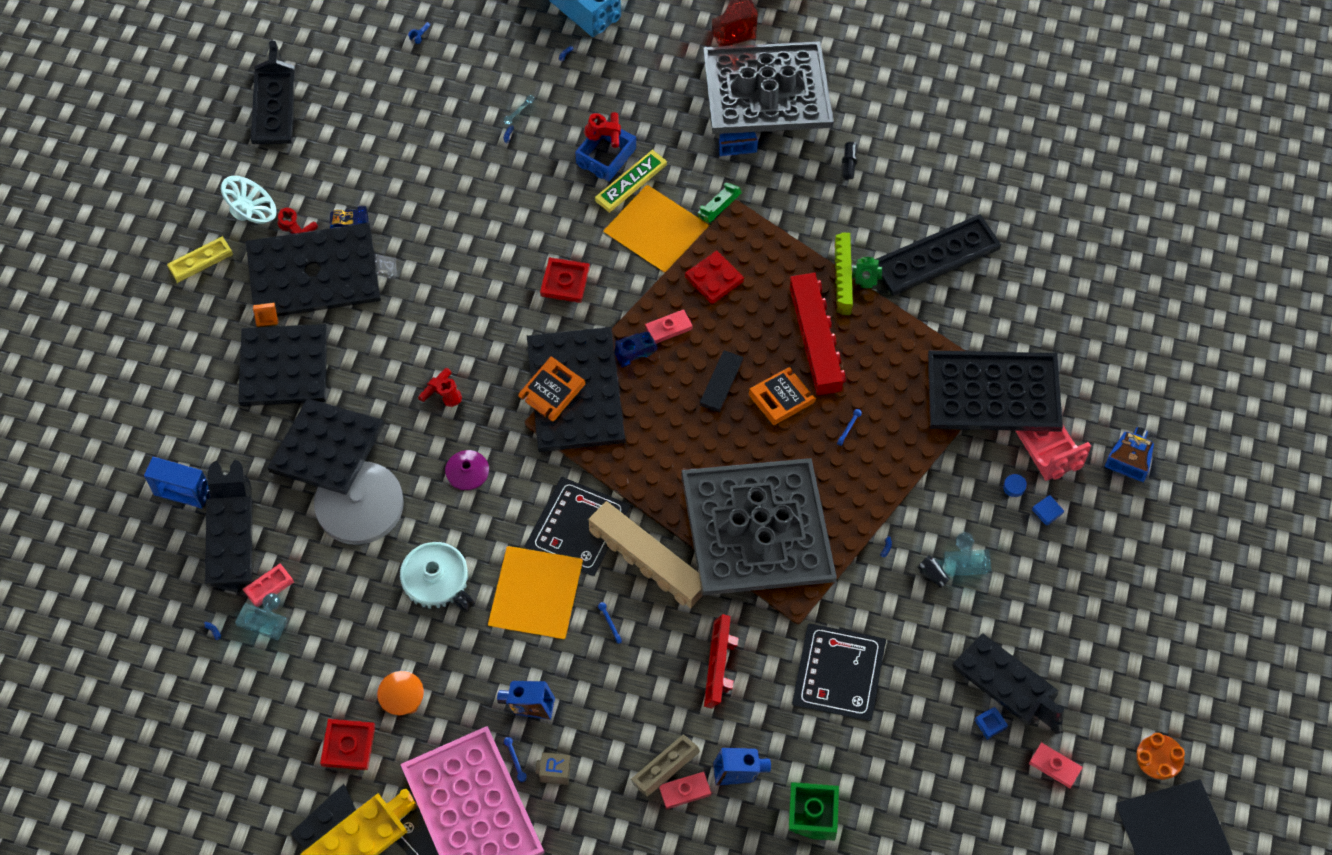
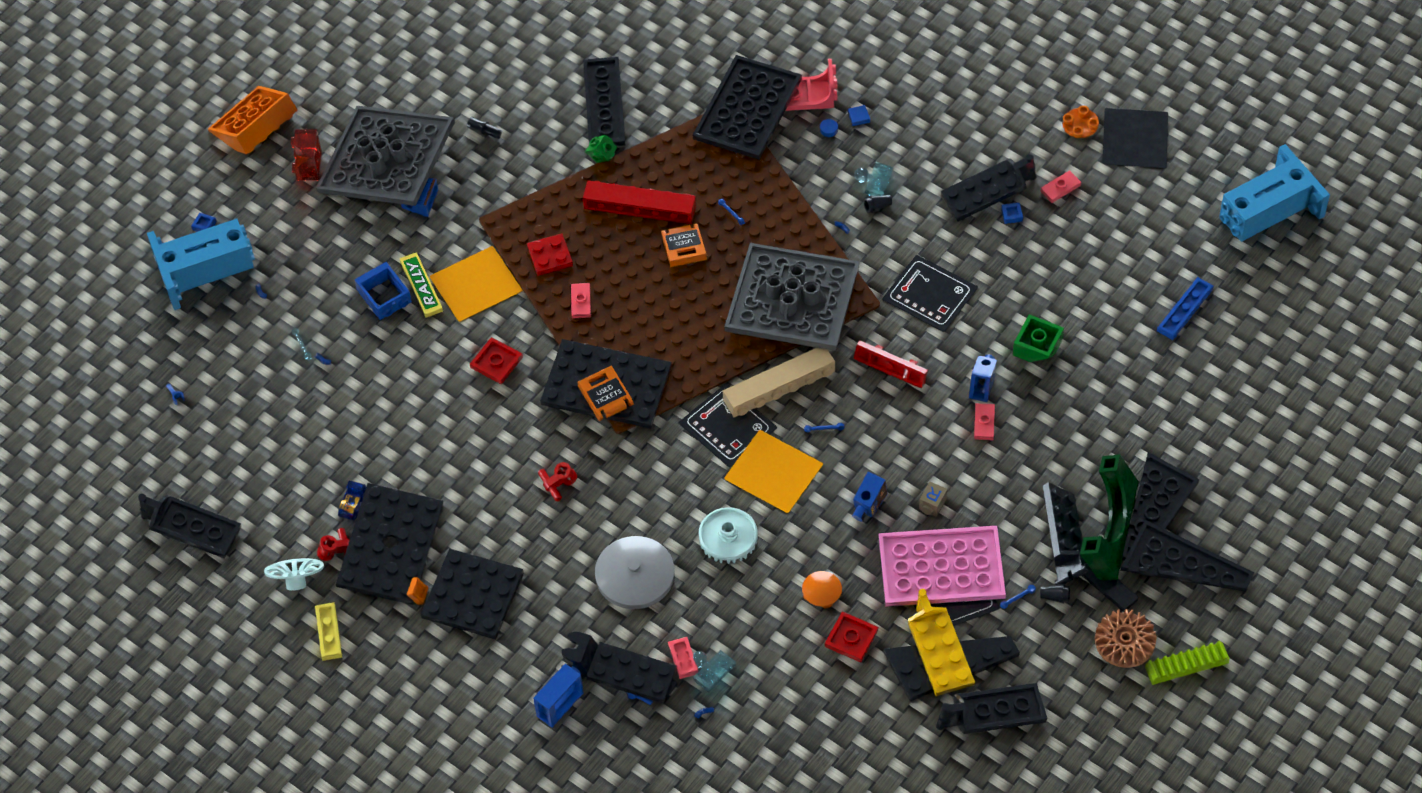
camera: 65 degrees left, 5 degrees down
black plate [267,399,385,495] -> none
clear tile [375,254,397,279] -> none
magenta dish [445,450,489,490] -> none
black bush [452,590,475,612] -> none
blue hinge [504,737,527,783] -> none
red piece [584,112,621,148] -> none
clear blue leg [614,332,658,368] -> none
dark tan plate [631,734,700,797] -> none
green piece [698,182,742,223] -> none
black tile [700,350,744,413] -> none
lime gear [834,233,853,315] -> none
torso [1104,427,1154,483] -> none

